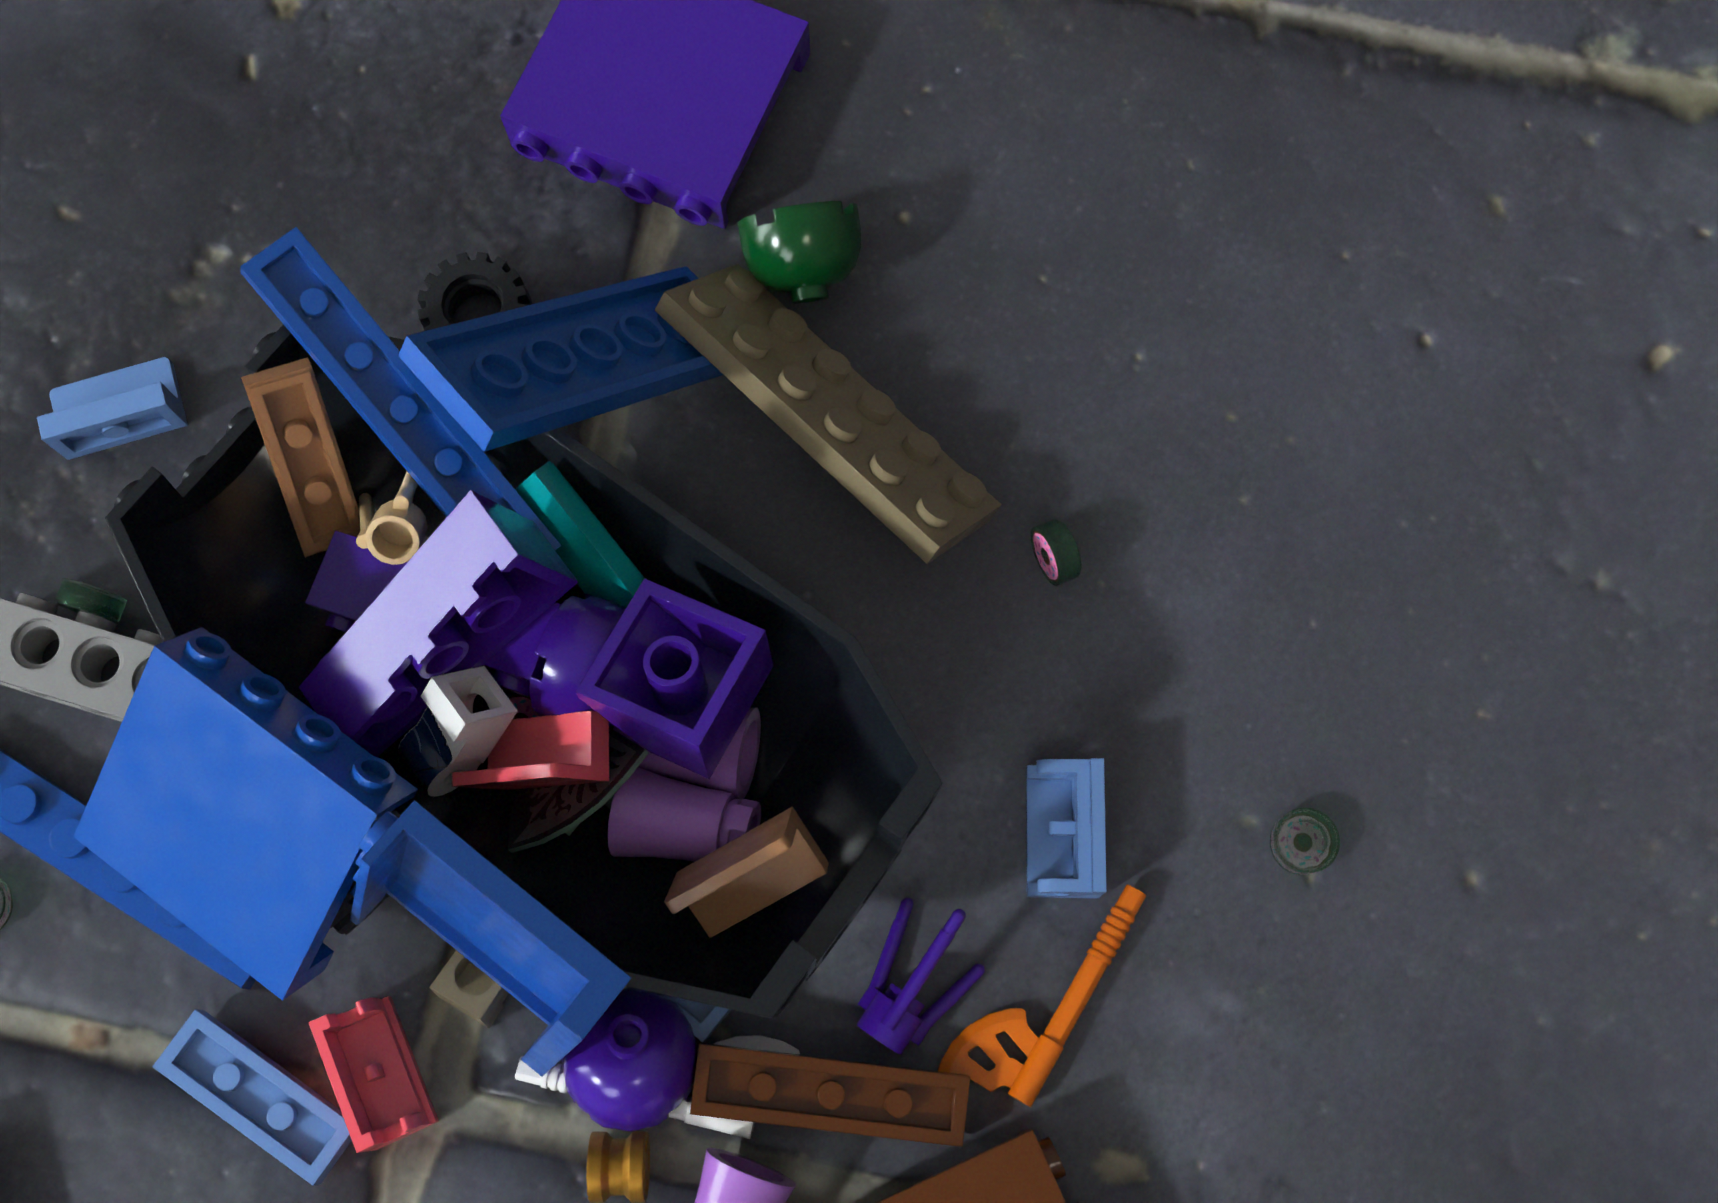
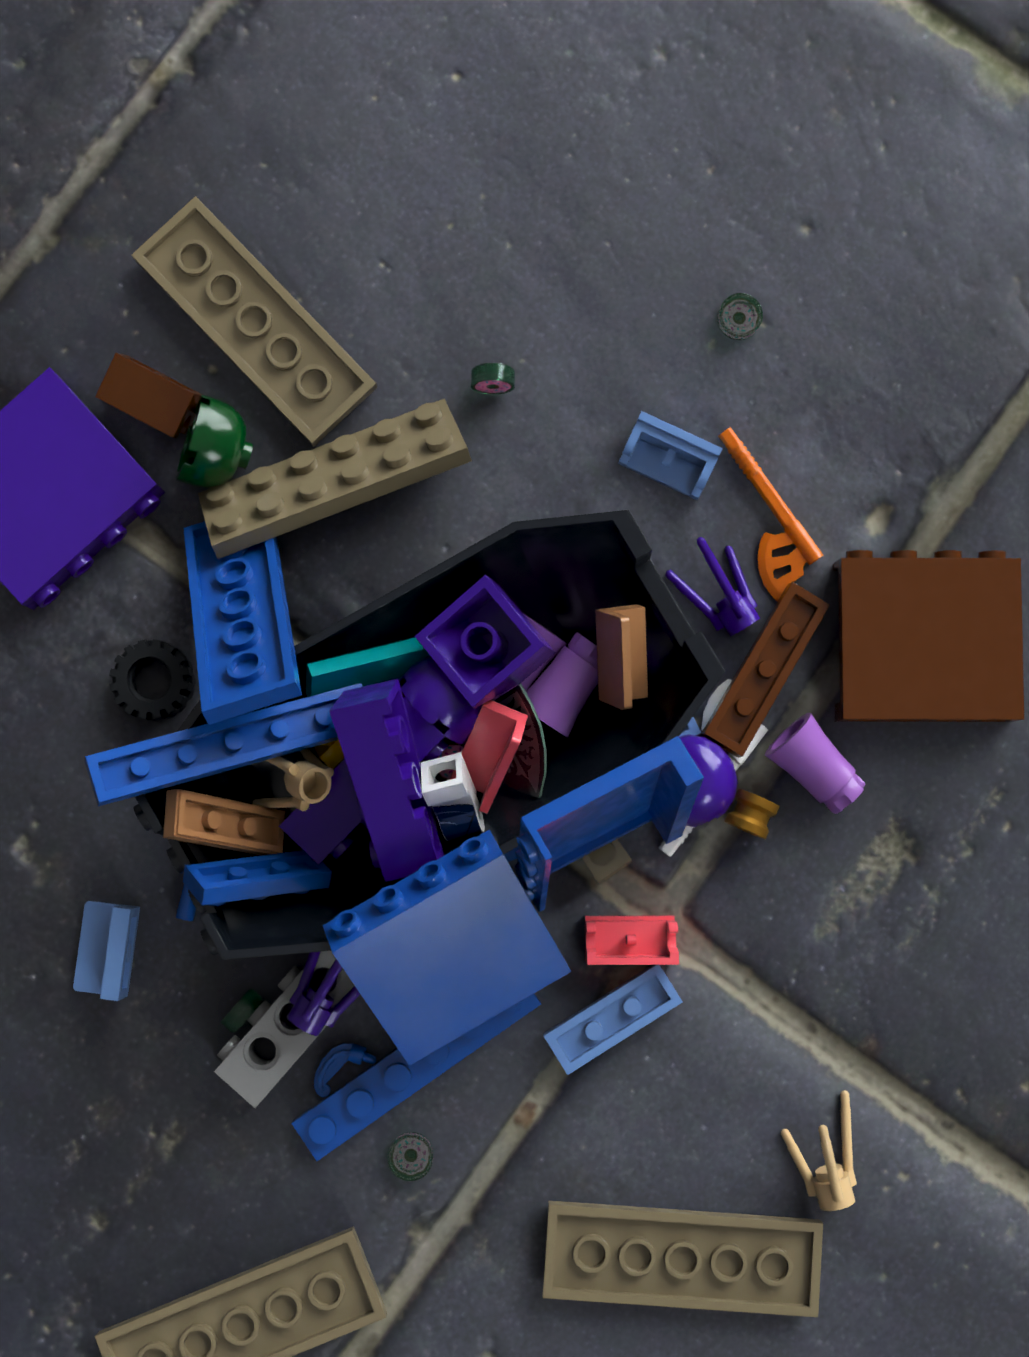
camera: 70 degrees left, 10 degrees up
none -> reddish brown hinge [95,353,203,438]
none -> dark tan plate [131,196,378,447]
none -> blue plate [183,850,332,906]
none -> dark purple plant [287,952,360,1036]
none -> blue piece [314,1043,377,1097]

